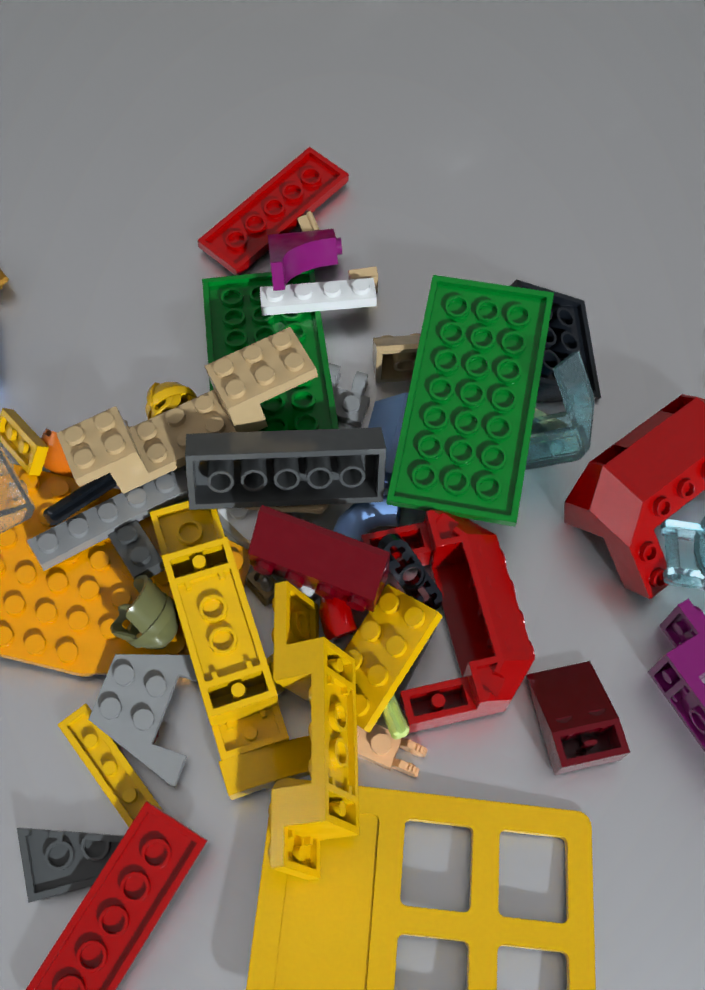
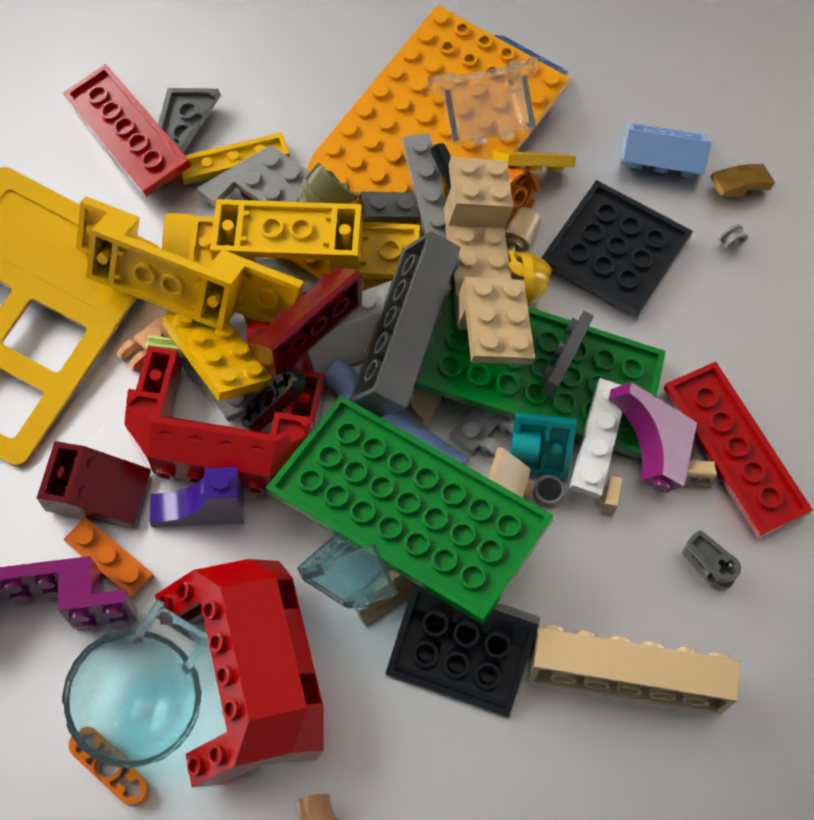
camera: 110 degrees right, 0 degrees up
none -> orange plate [63,517,155,601]
none -> dark purple arch [150,467,245,527]
none -> teal plate [510,412,577,479]
none -> tan brick [527,625,740,715]
none -> tile [533,475,565,507]
none -> dark grey plate [540,310,594,398]
none -> black plate [541,180,693,318]
none -> dark grey piece [681,530,741,591]
none -> light grey bush [719,224,749,251]

